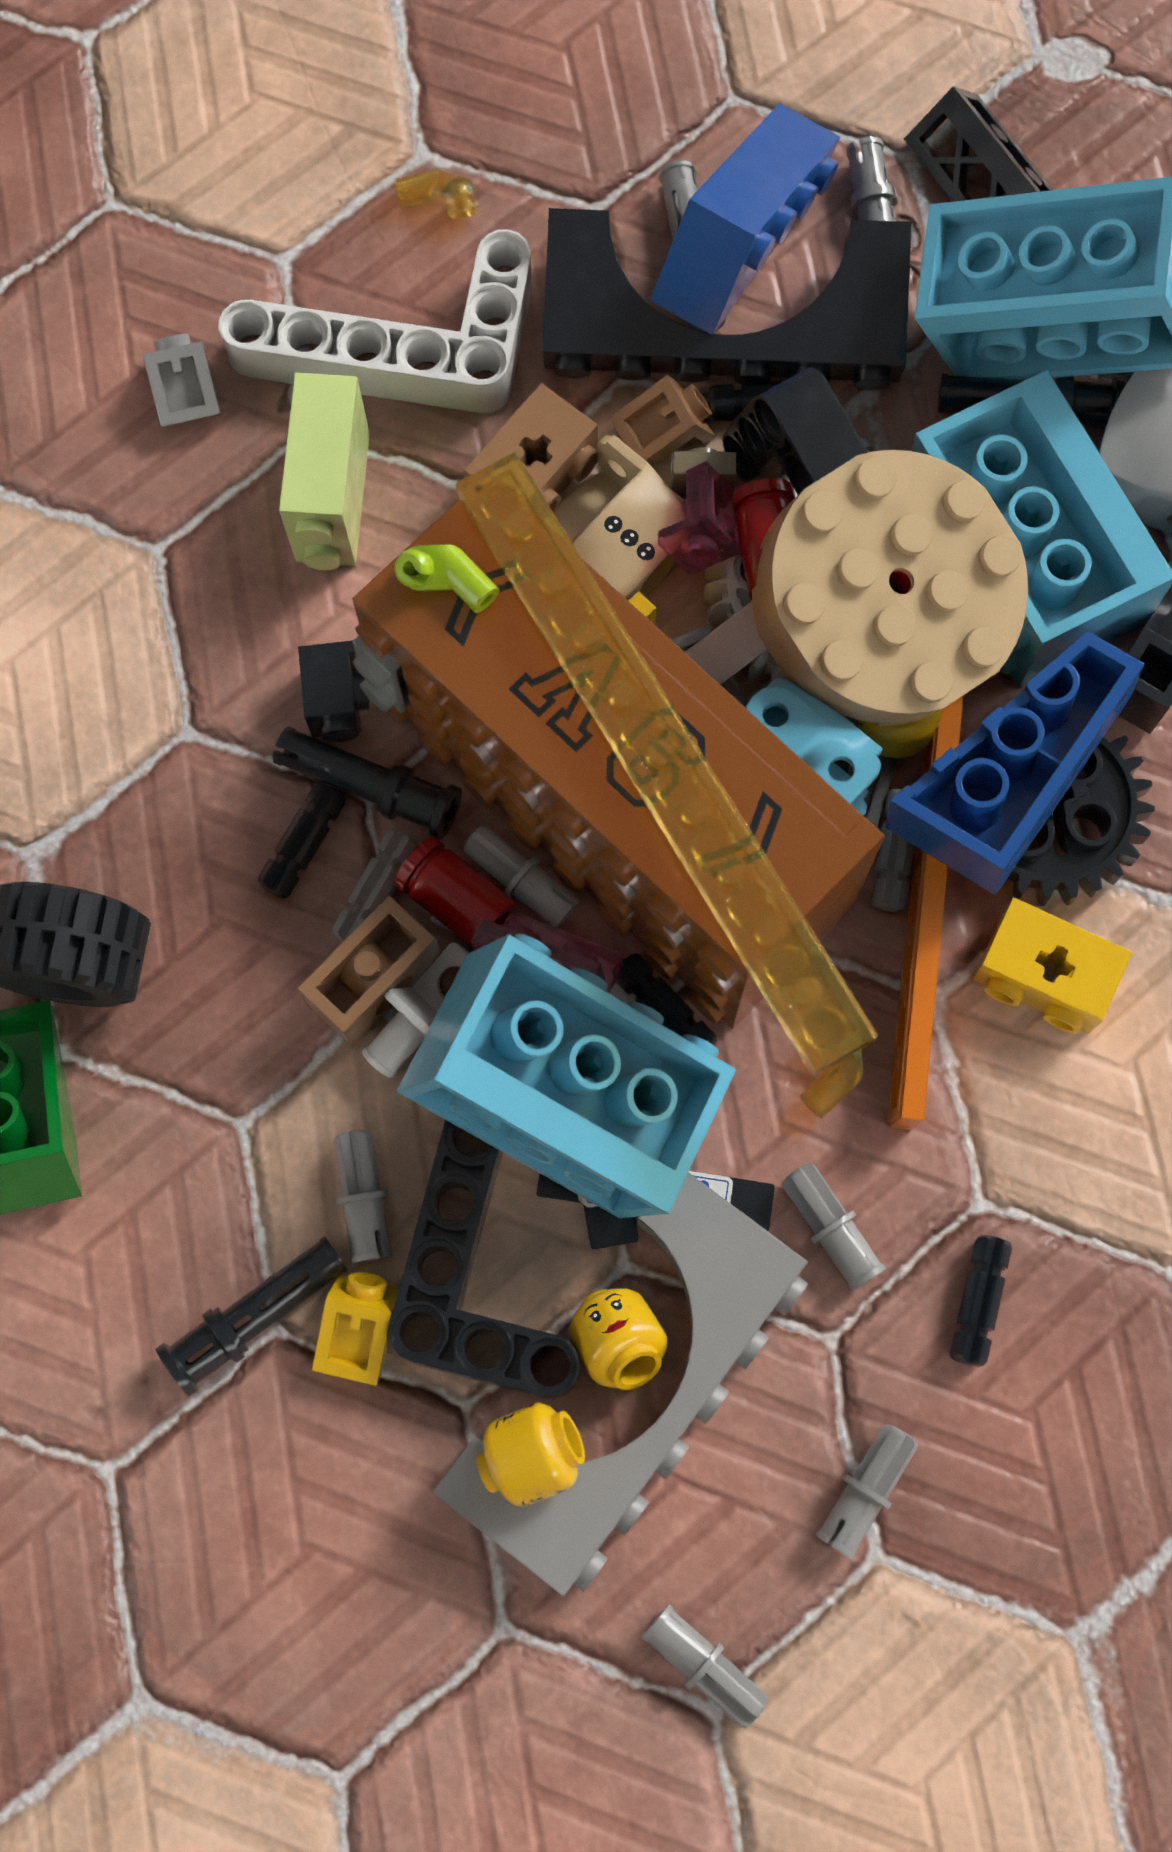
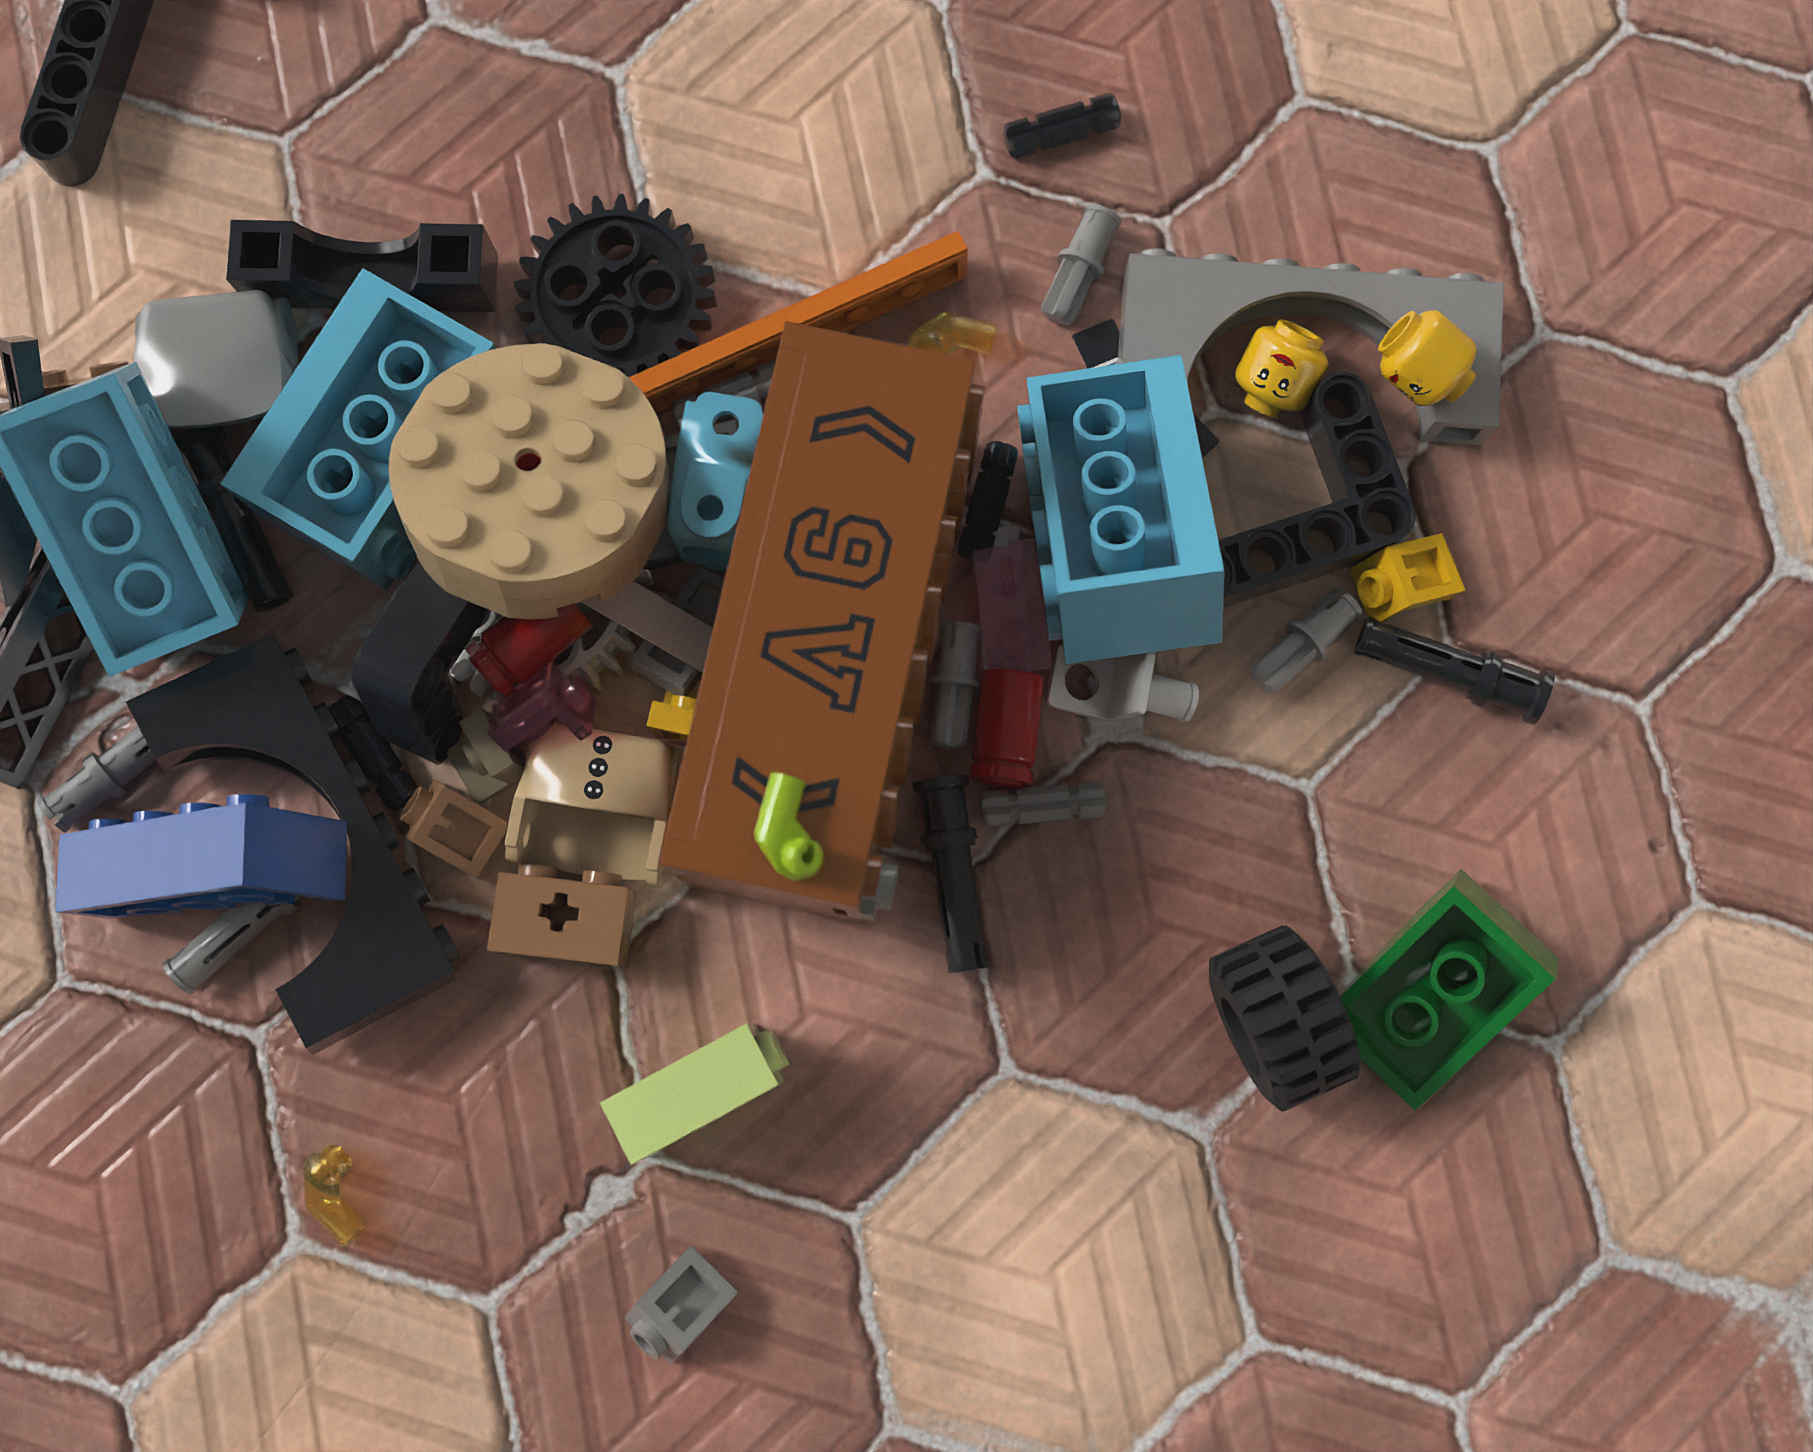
camera: 125 degrees left, 5 degrees up
white beam [219,229,532,413] -> none
black axle [258,781,346,898] -> none
medium nougat brick [297,895,441,1048] -> none
black brick [298,640,370,742] -> none
clear yellow plate [455,452,878,1077] -> none
light grey axle [641,1604,768,1728] -> none
light grey axle [815,1424,918,1560] -> none
blue wedge [885,631,1144,895] -> none
yellow brick [972,897,1133,1034] -> none

